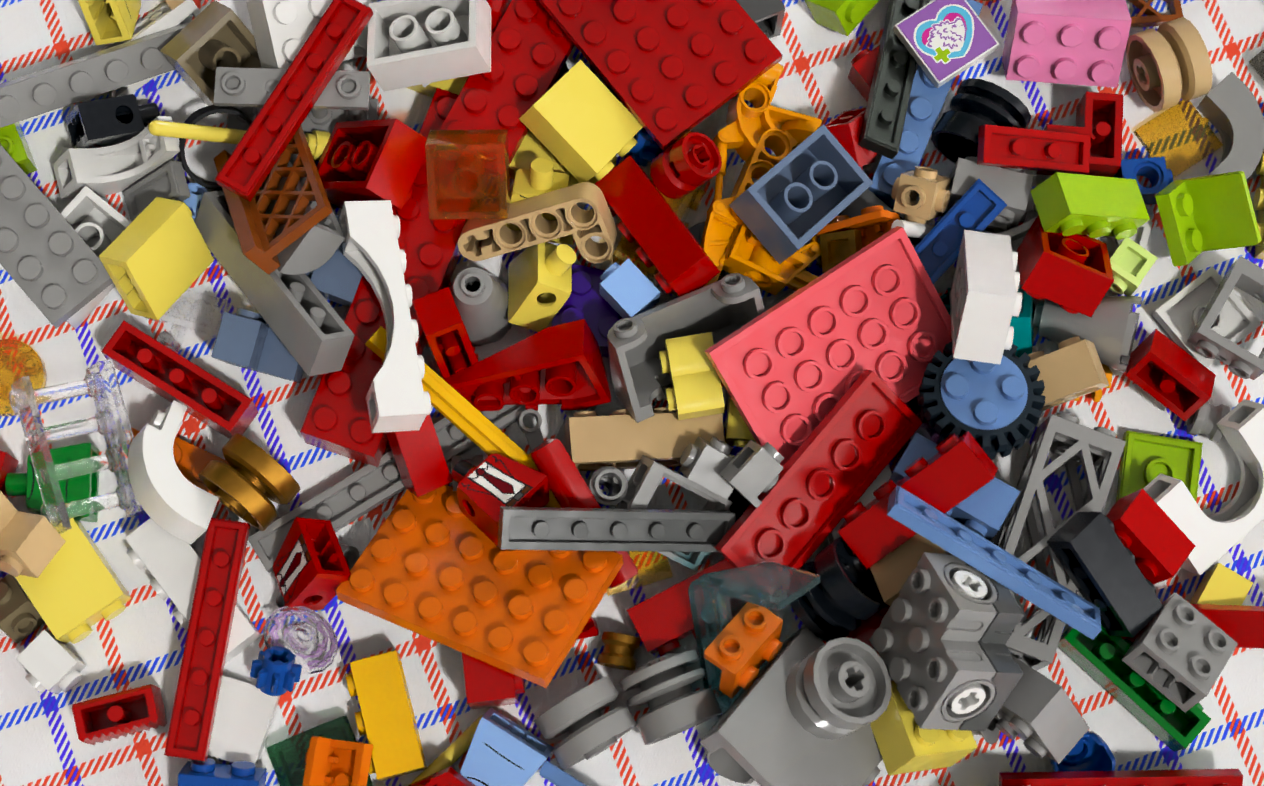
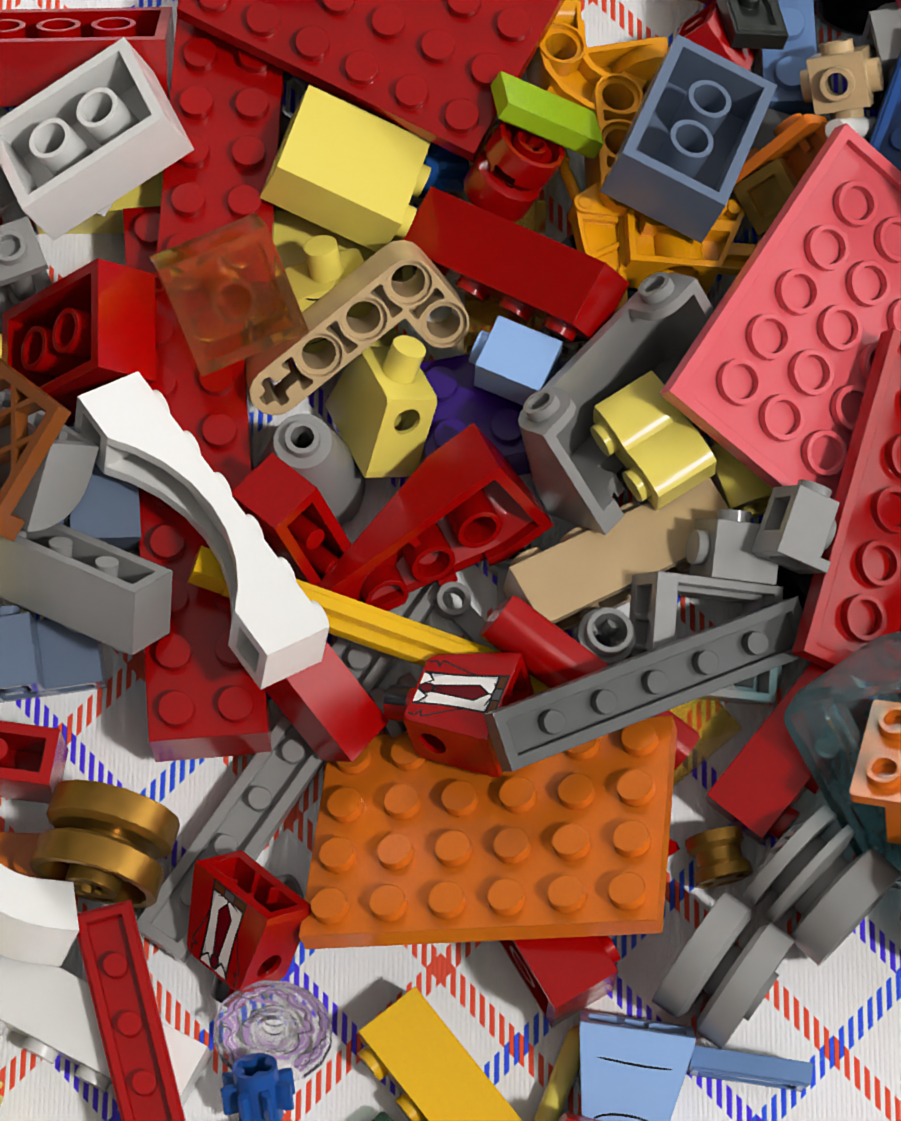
camera: 20 degrees left, 5 degrees down
none -> lime tile [490,71,604,159]

